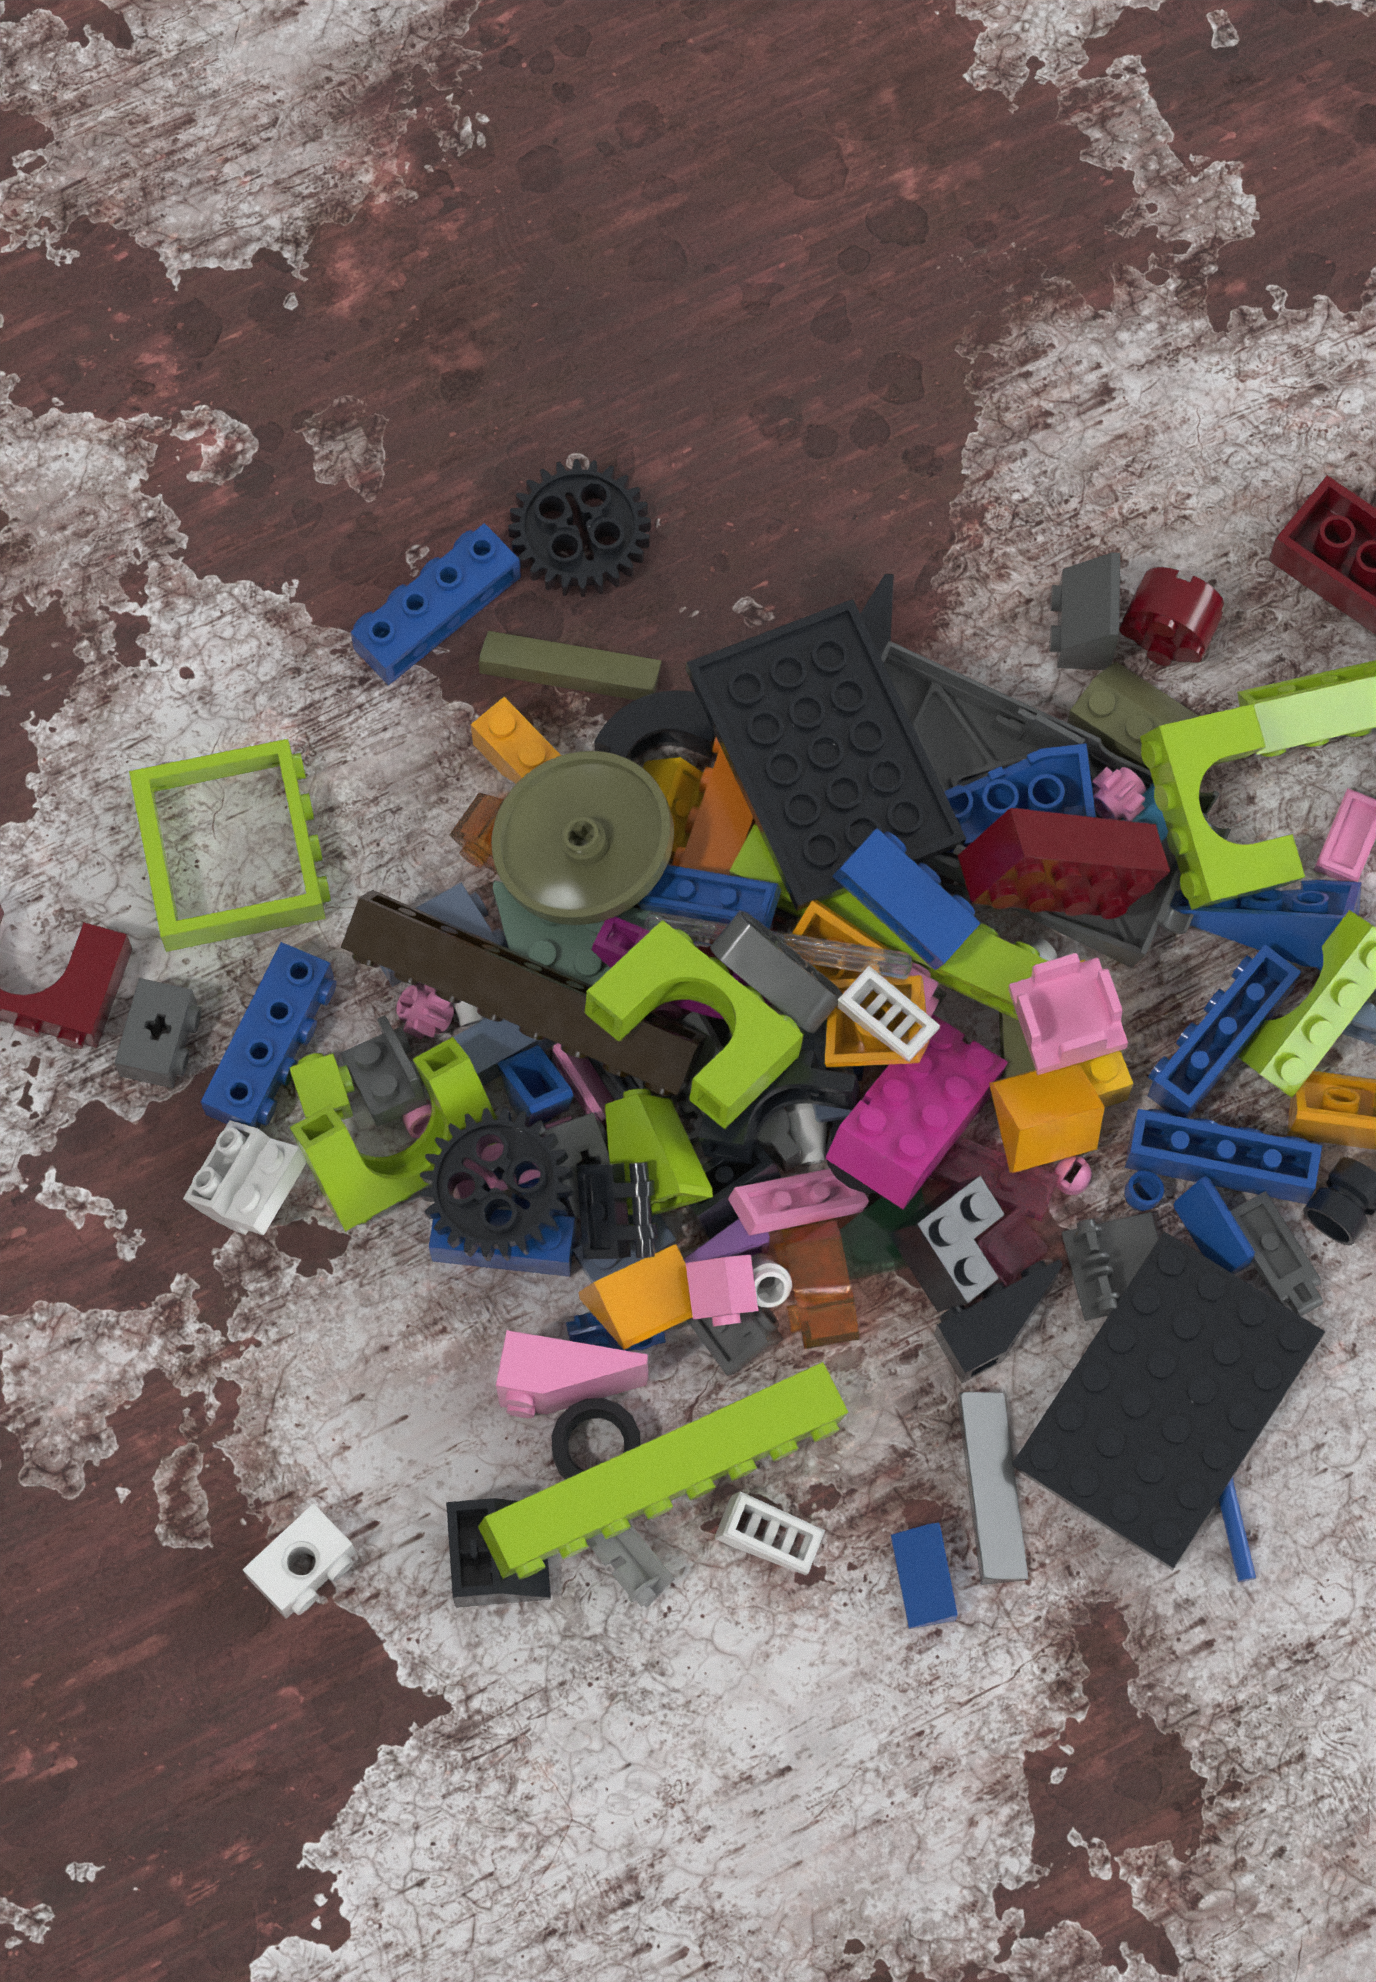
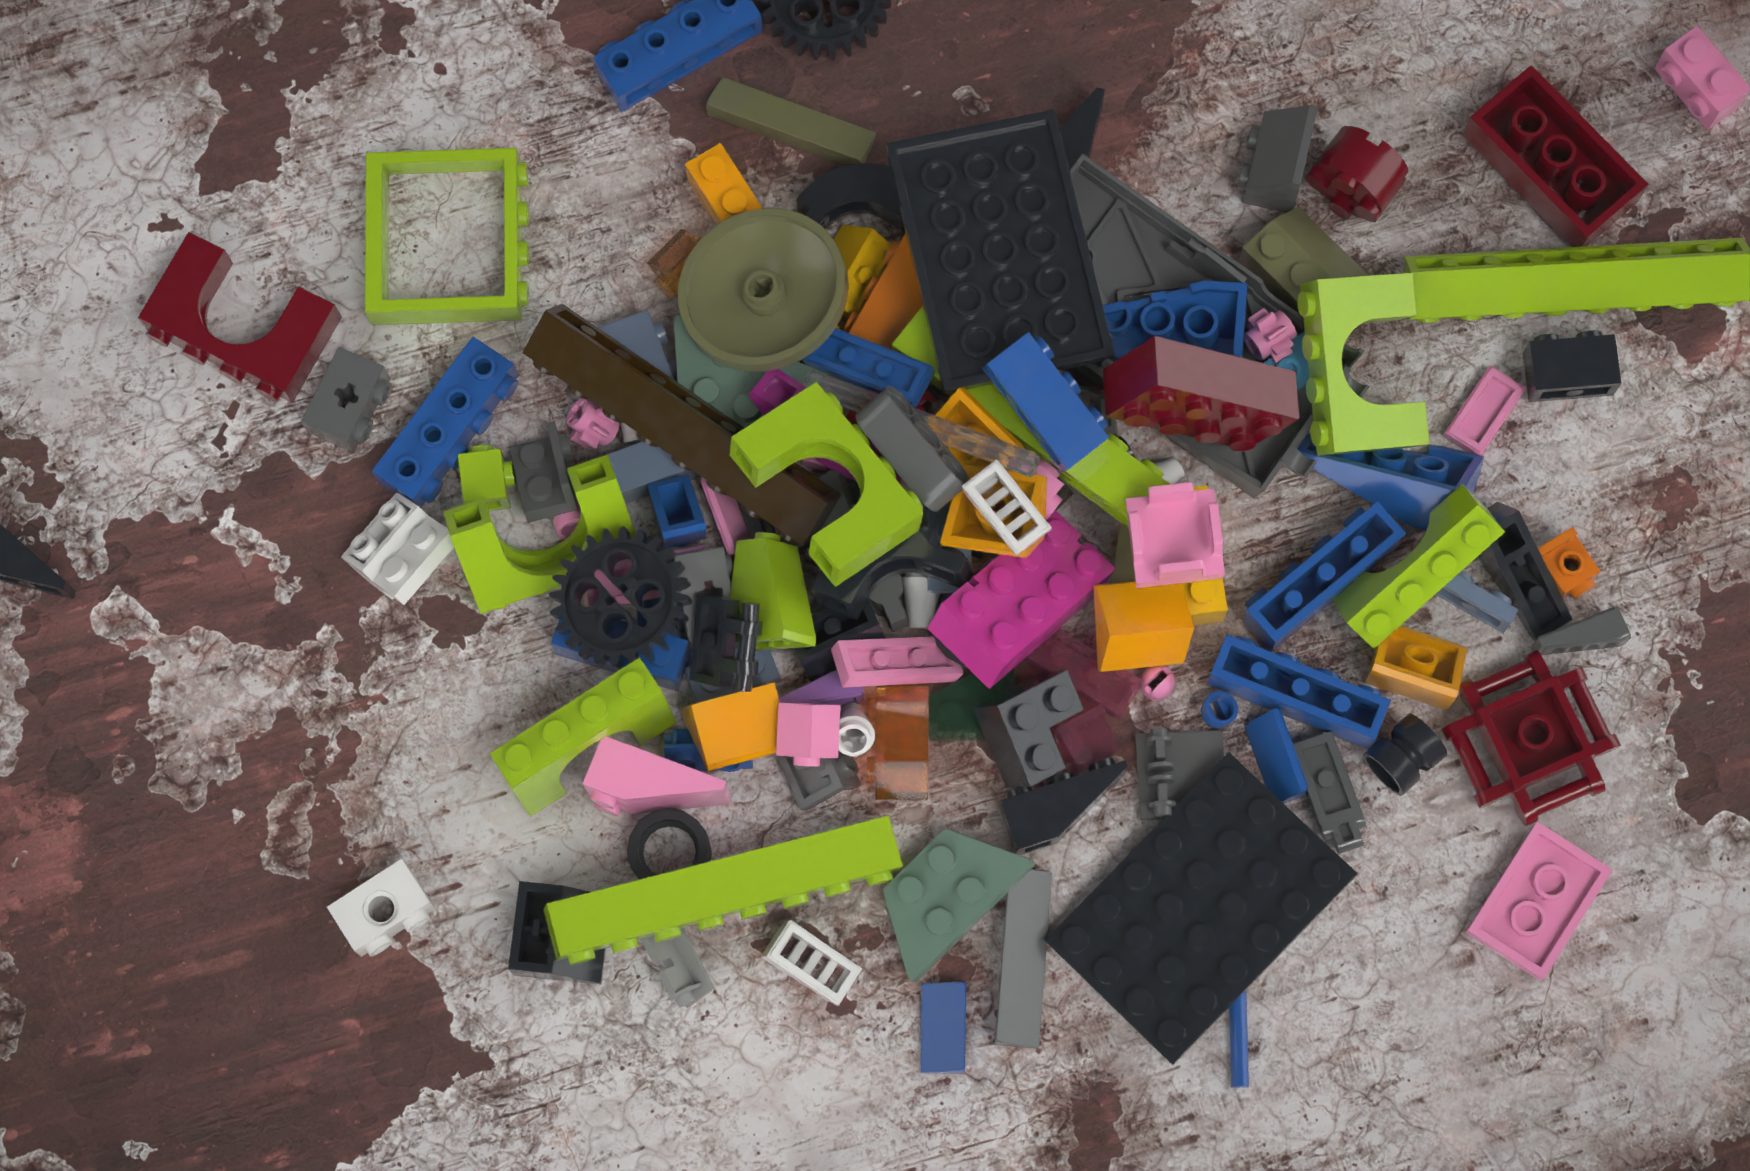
camera: 15 degrees right, 5 degrees up
none -> lime arch [489,657,677,817]
none -> sand green wing [883,828,1036,982]

